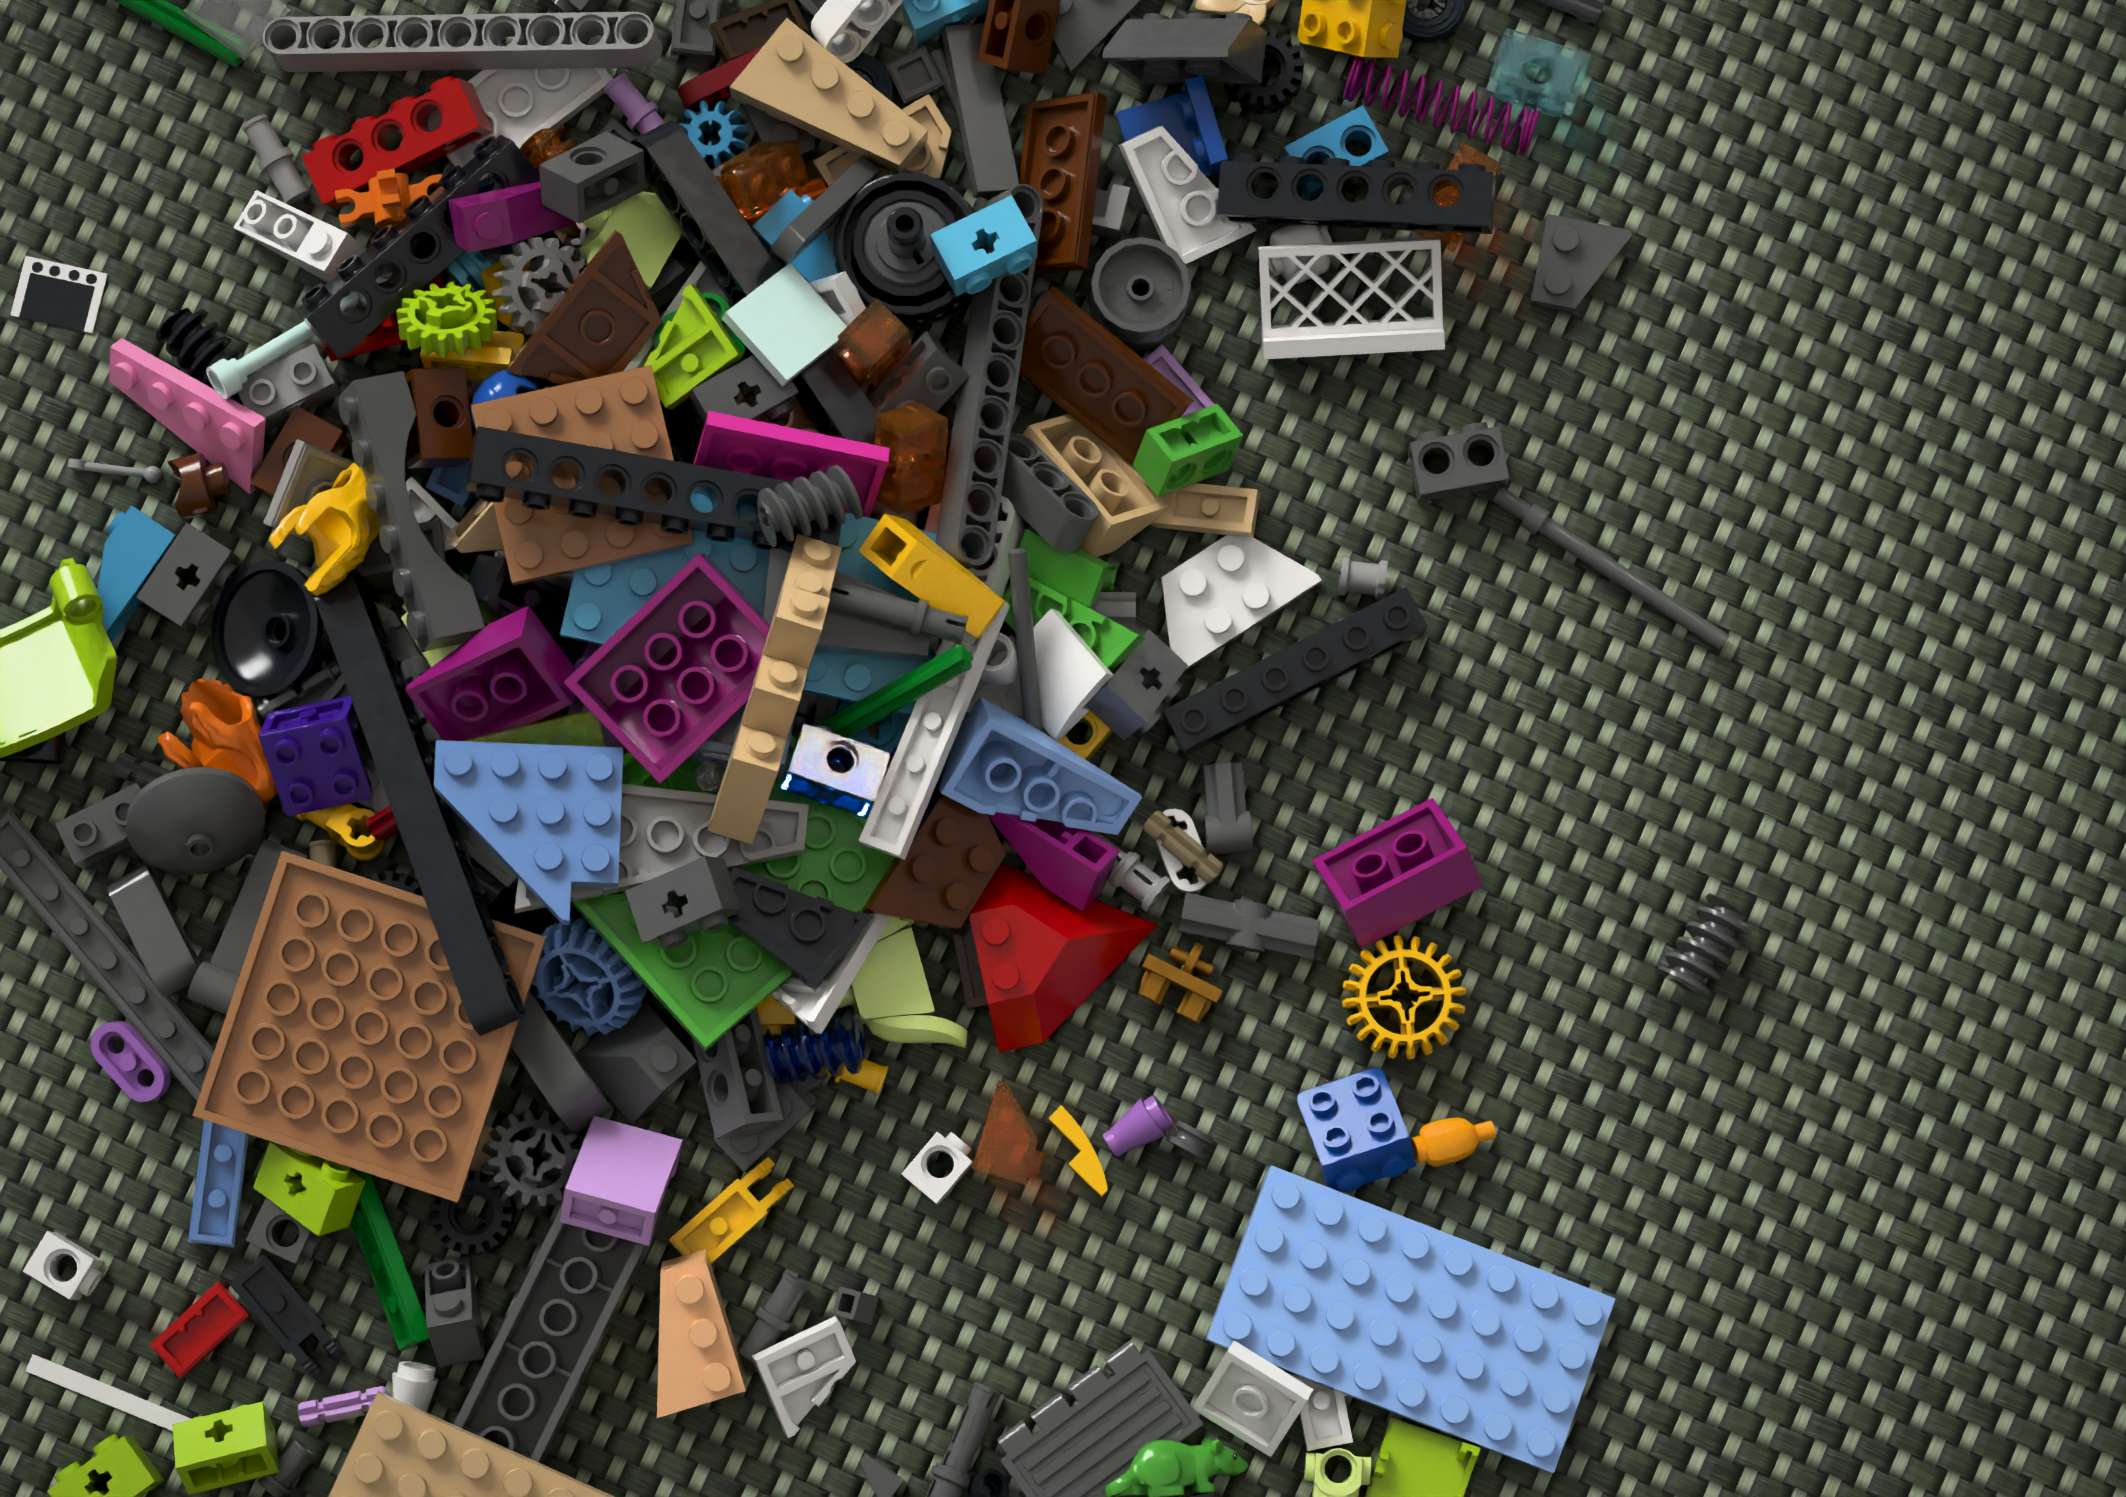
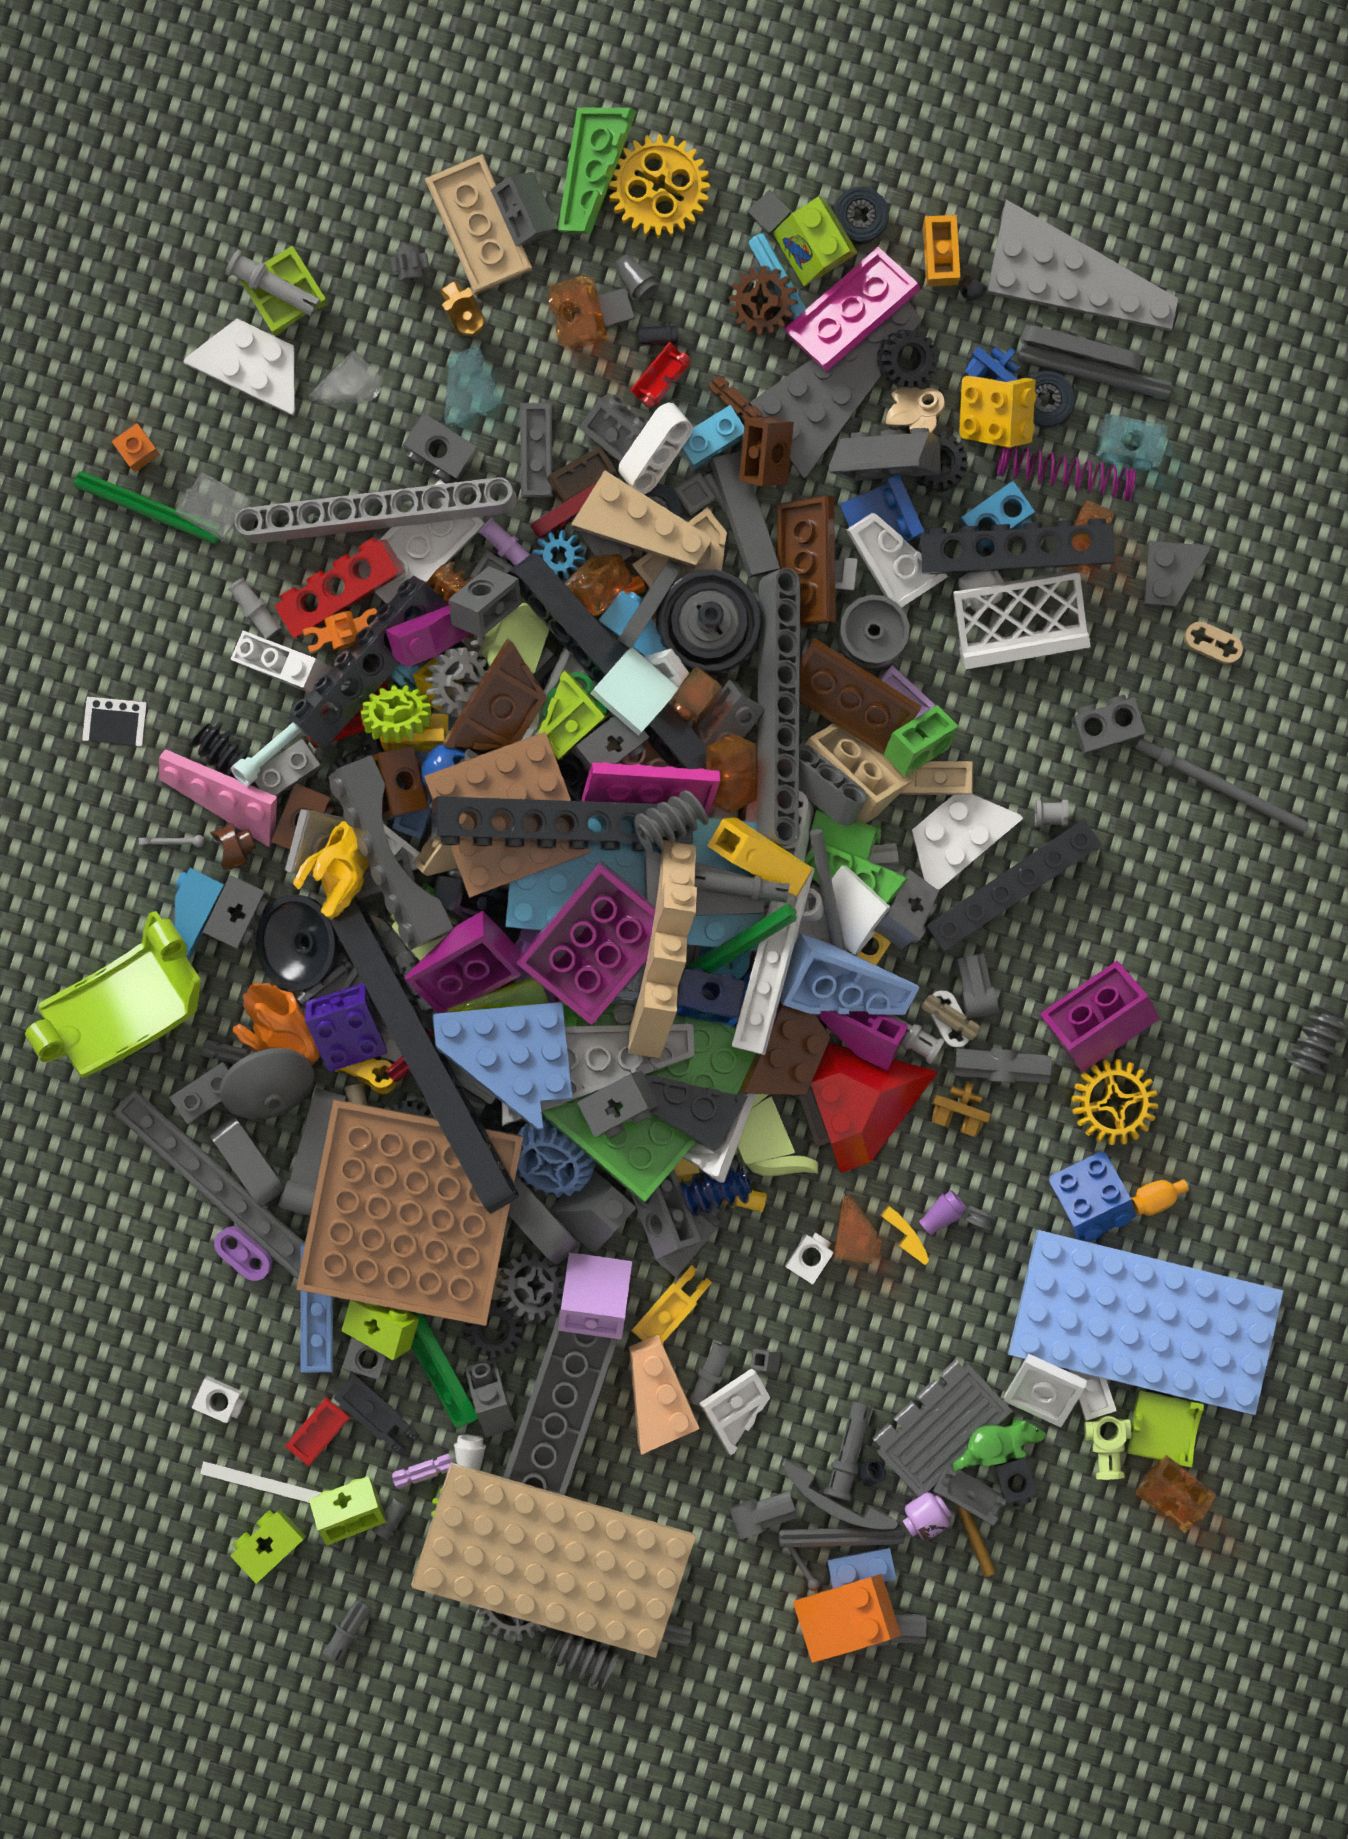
camera: 15 degrees left, 5 degrees up
medium azure brick [930,195,1037,297] -> none
none -> tan beam [1184,622,1243,664]

